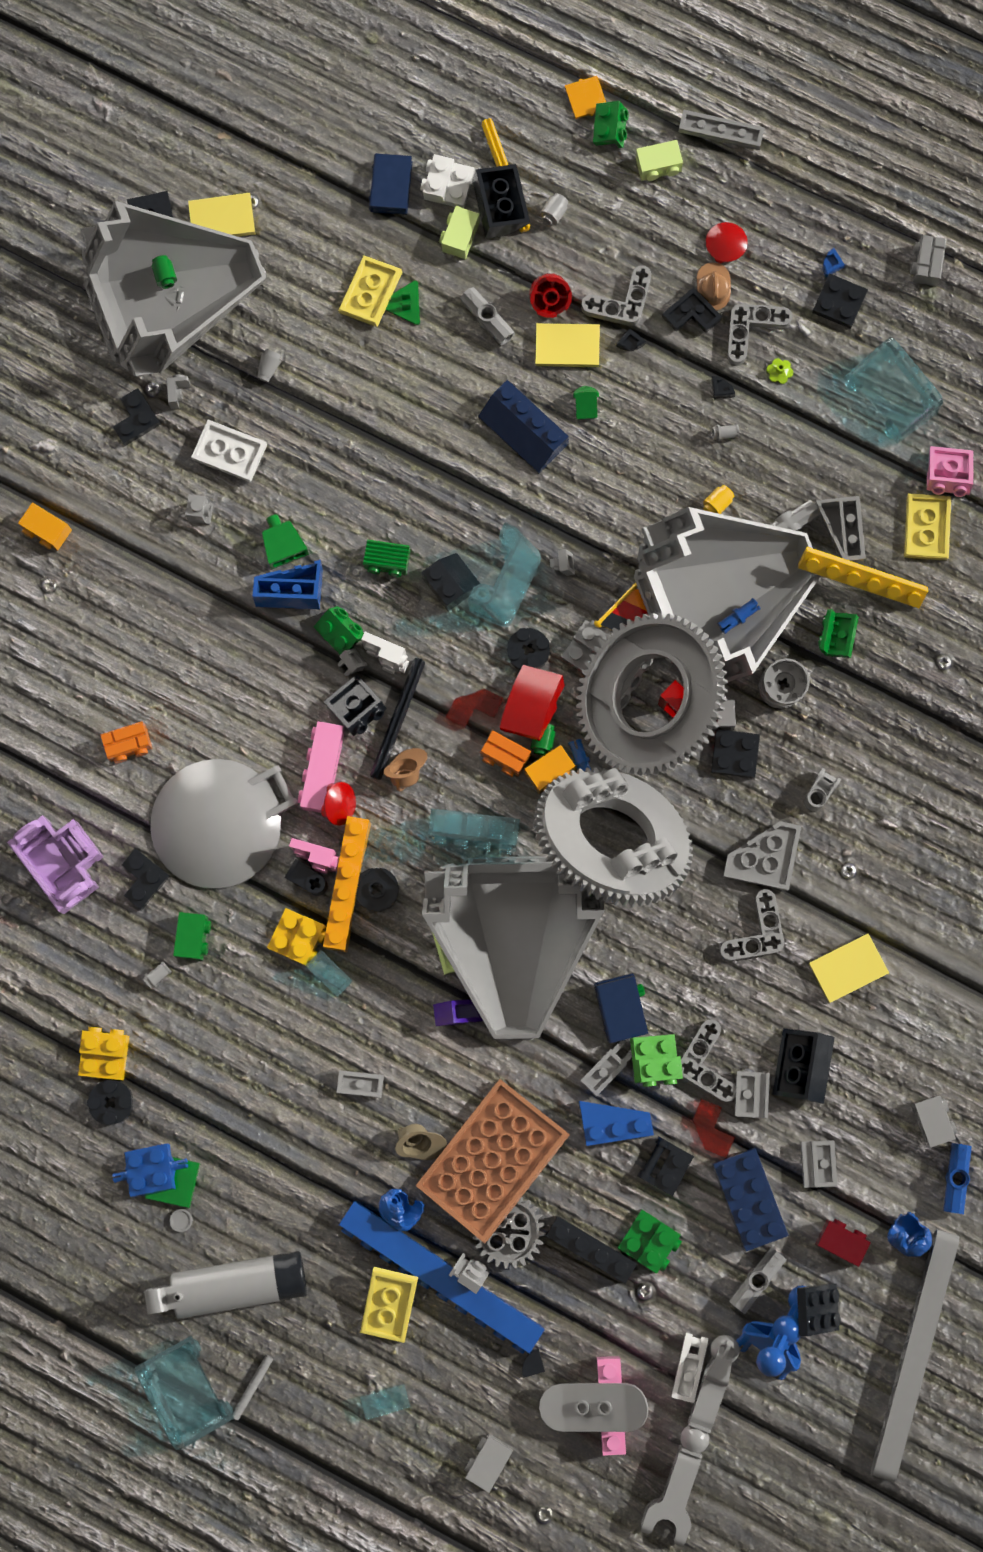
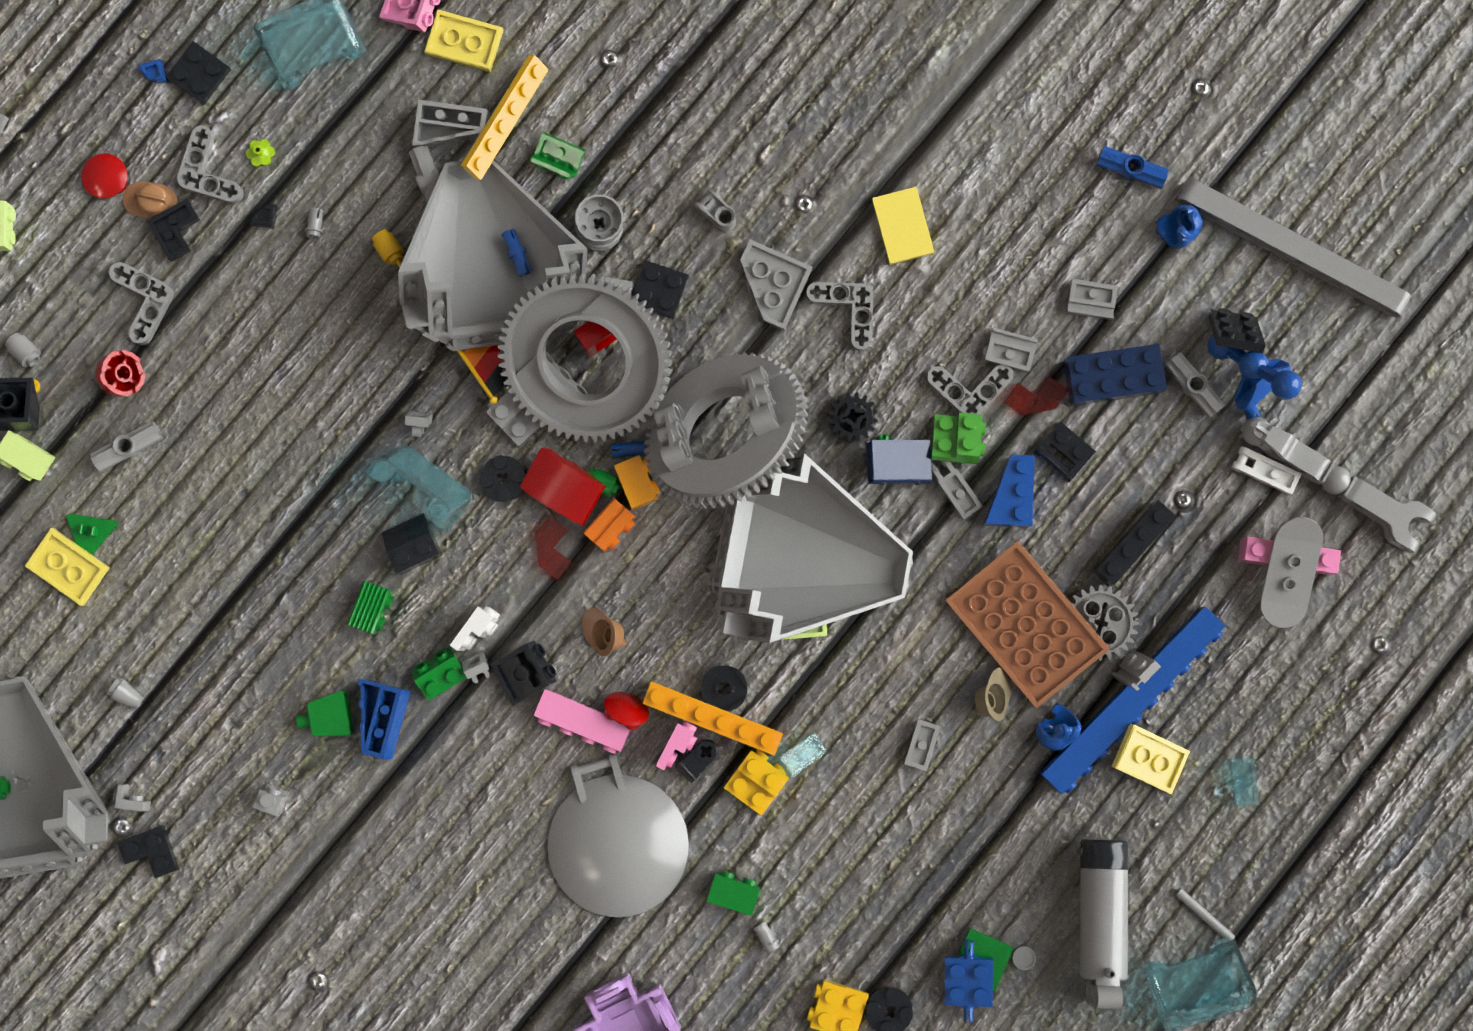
camera: 85 degrees left, 5 degrees up
light orange brick [18,502,72,551] -> none
orange brick [100,721,153,764] -> none
black plate [122,848,170,910] -> none
white plate [191,420,267,482] -> none
black axle [370,658,425,780] -> none
clear light blue brick [428,808,520,854] -> none
dark purple slope [433,1000,483,1027] -> none
light grey brick [464,1434,513,1493] -> none
dark blue slope [478,380,569,473] -> none
black tile [522,1348,545,1378] -> none
light yellow tile [536,323,600,367] -> none
green tile [573,386,599,419] -> none
black tile [616,329,646,351] -> none
green plate [618,1209,682,1274] -> none
black slope [772,1028,835,1104] -> none
dark red brick [815,1218,871,1267] -> none
light grey brick [911,1096,957,1148] -> none
none -> black gear [828,392,878,443]

